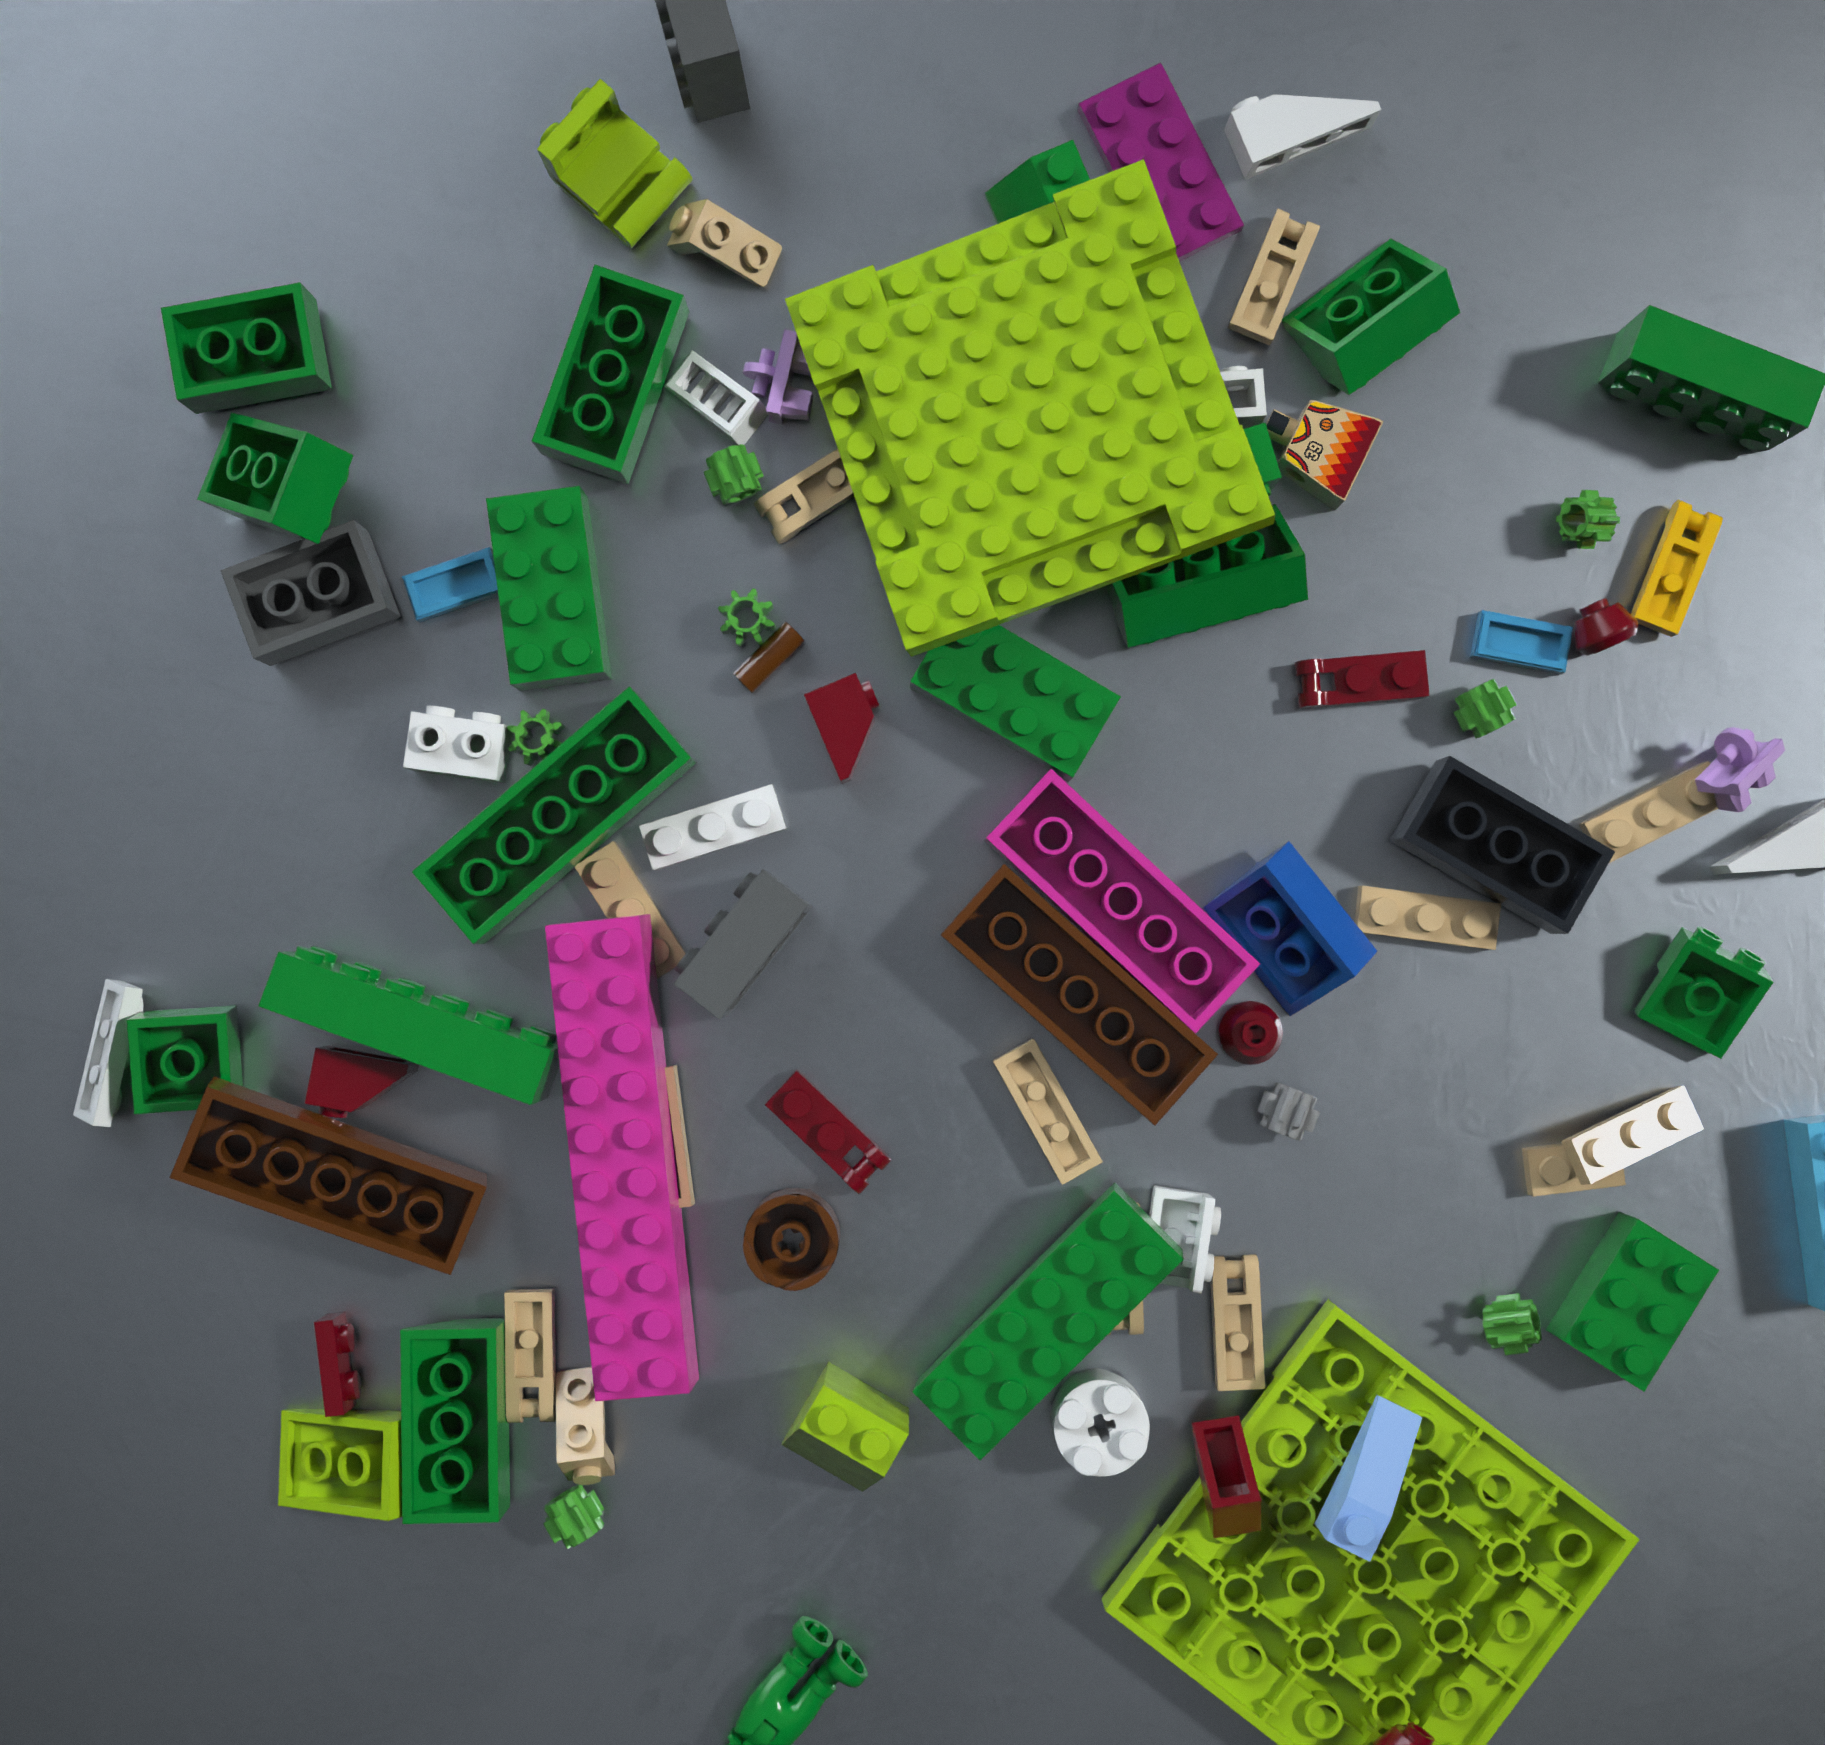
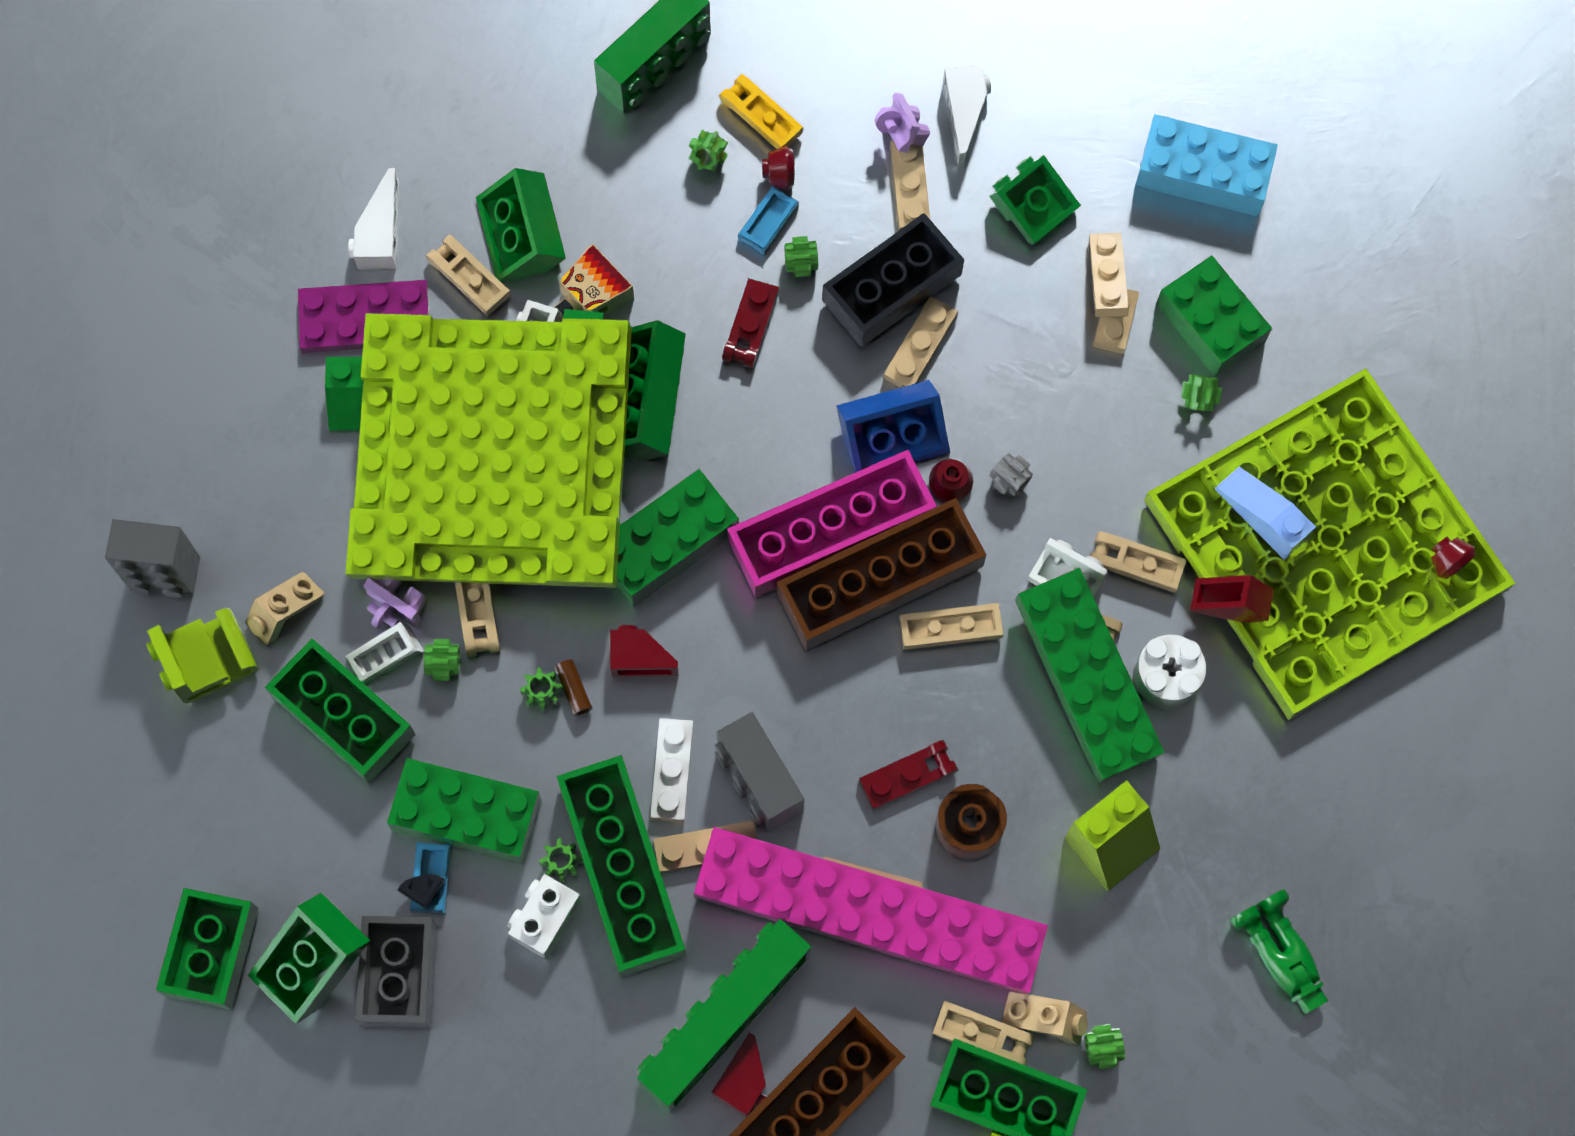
camera: 70 degrees left, 15 degrees down
none -> black tile [397,874,446,910]

